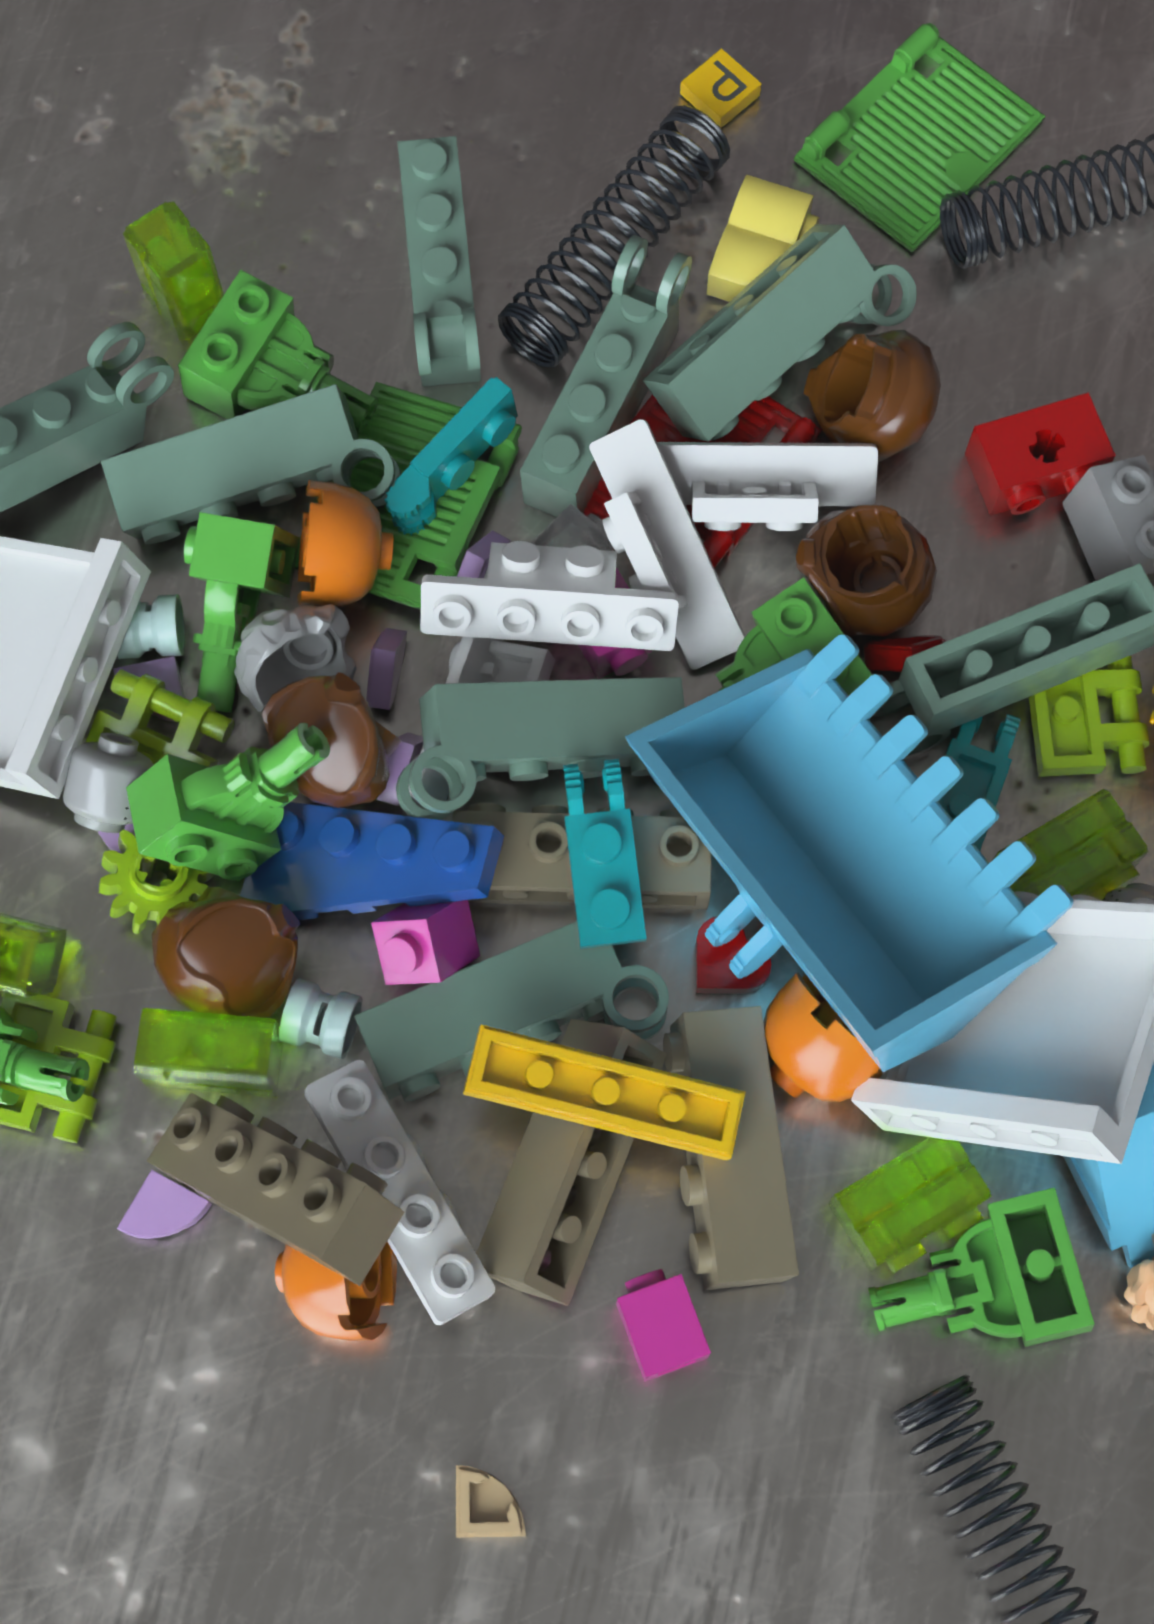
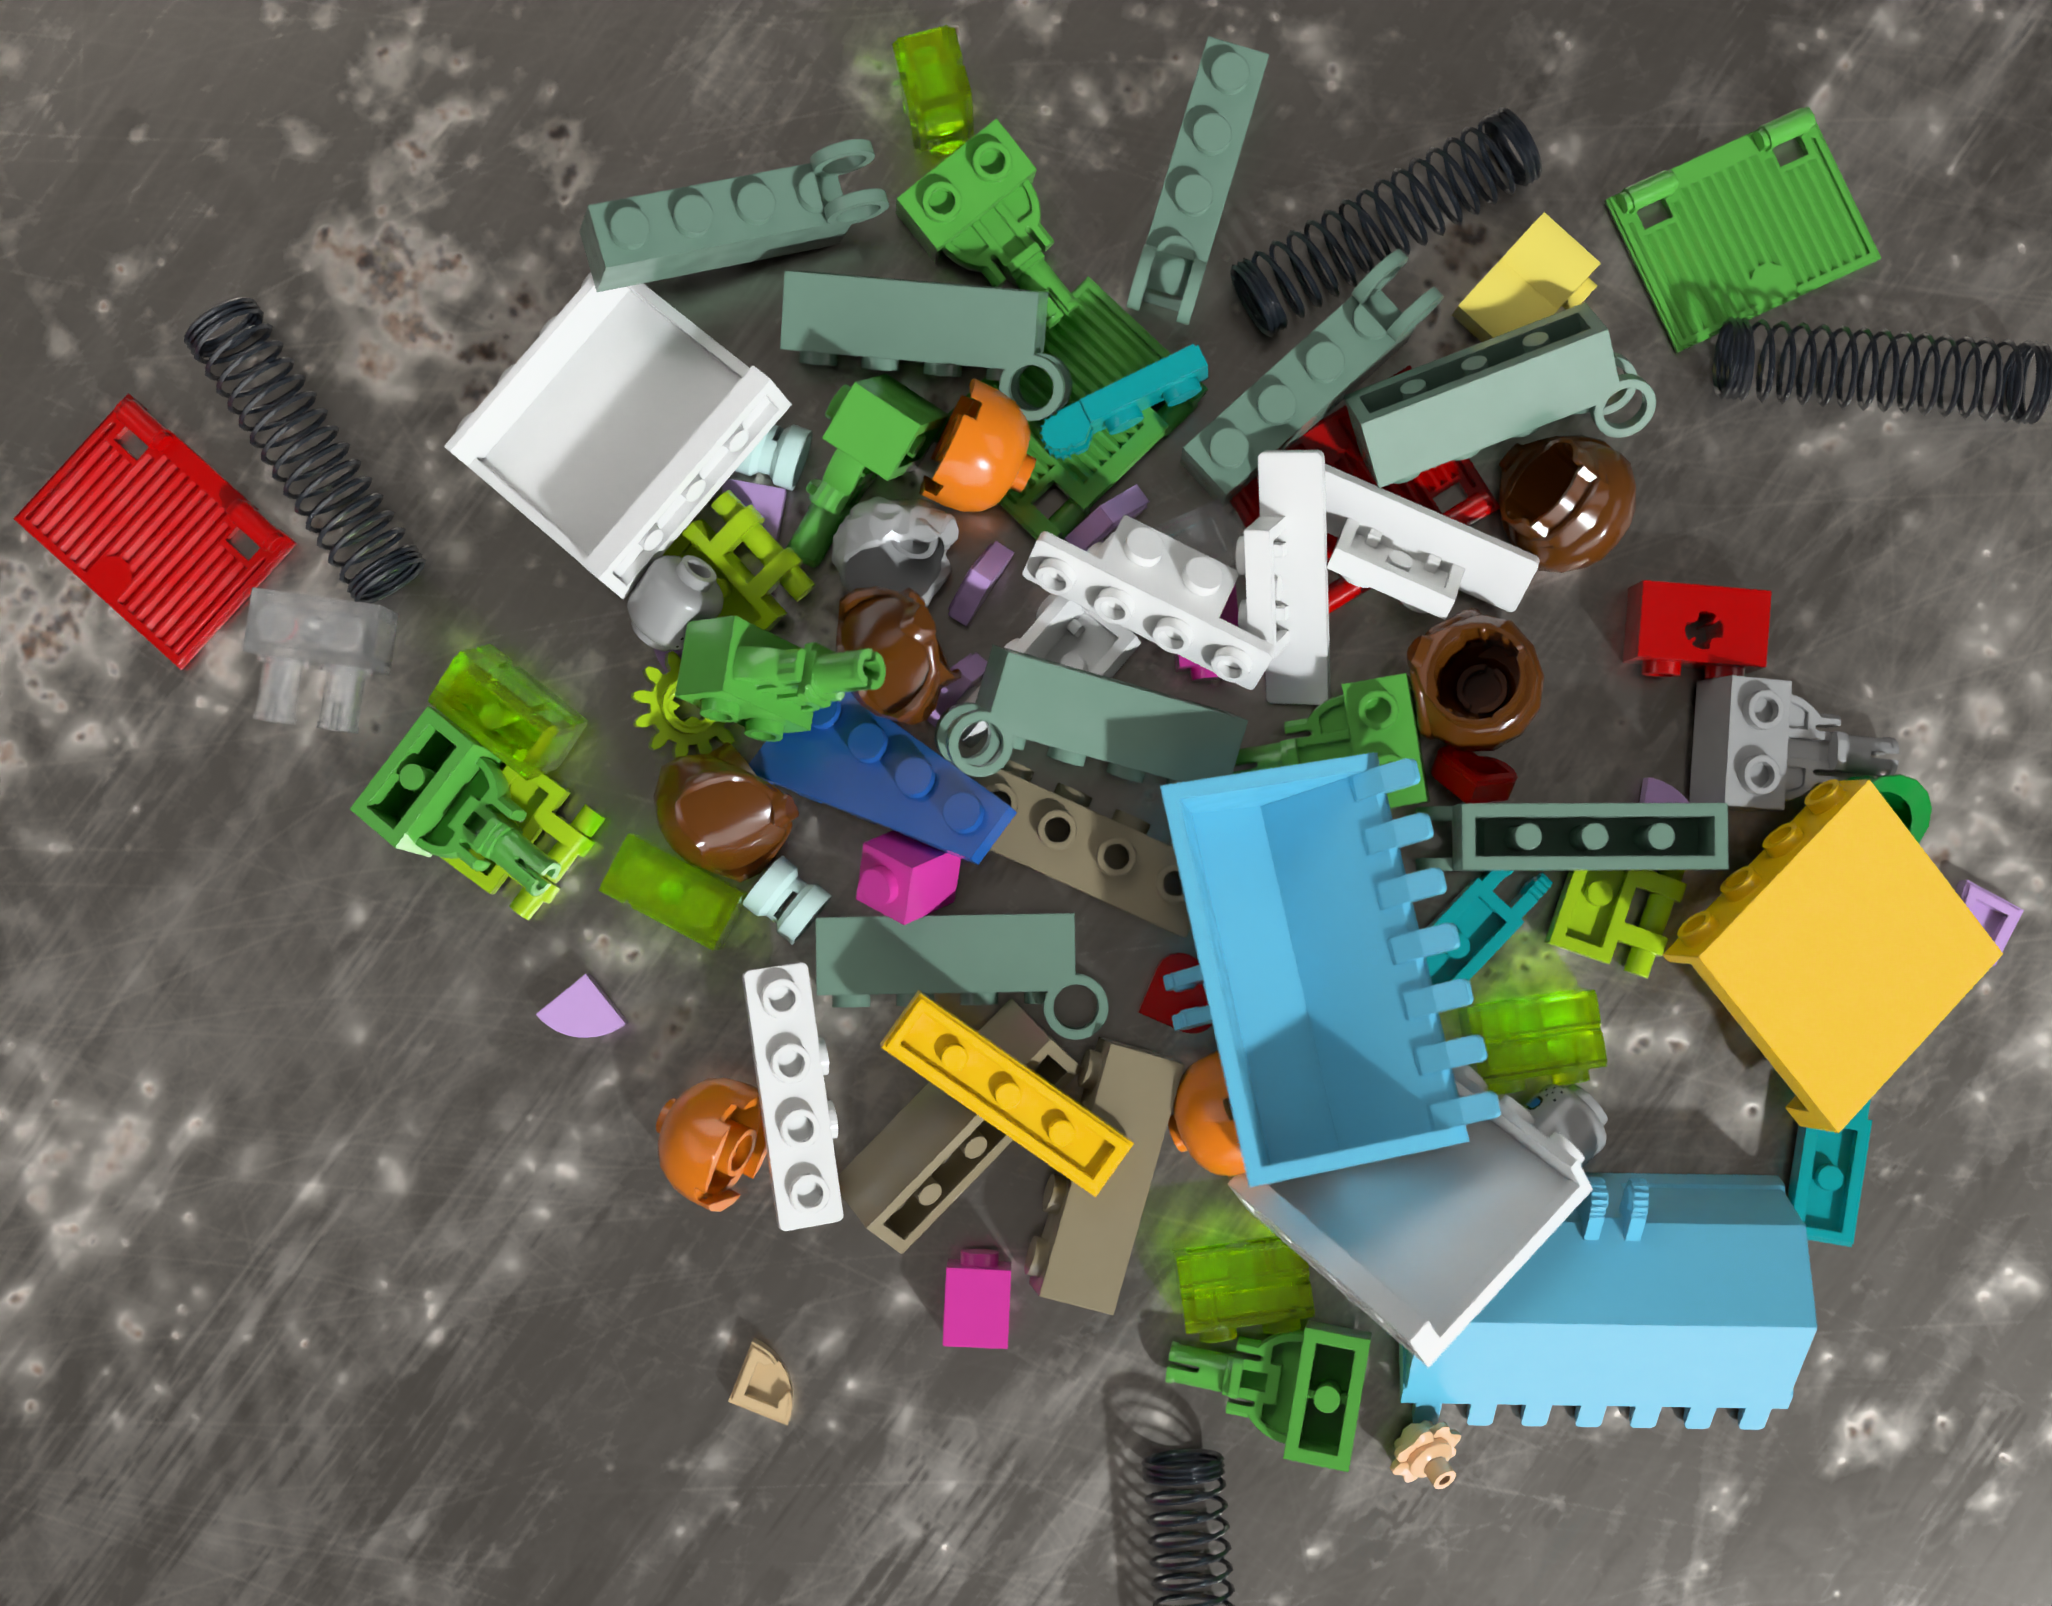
camera: 20 degrees right, 15 degrees up
dark tan brick [147,1092,405,1286] -> none
teal hinge [563,759,647,949] -> none
yellow tile [680,48,762,128] -> none

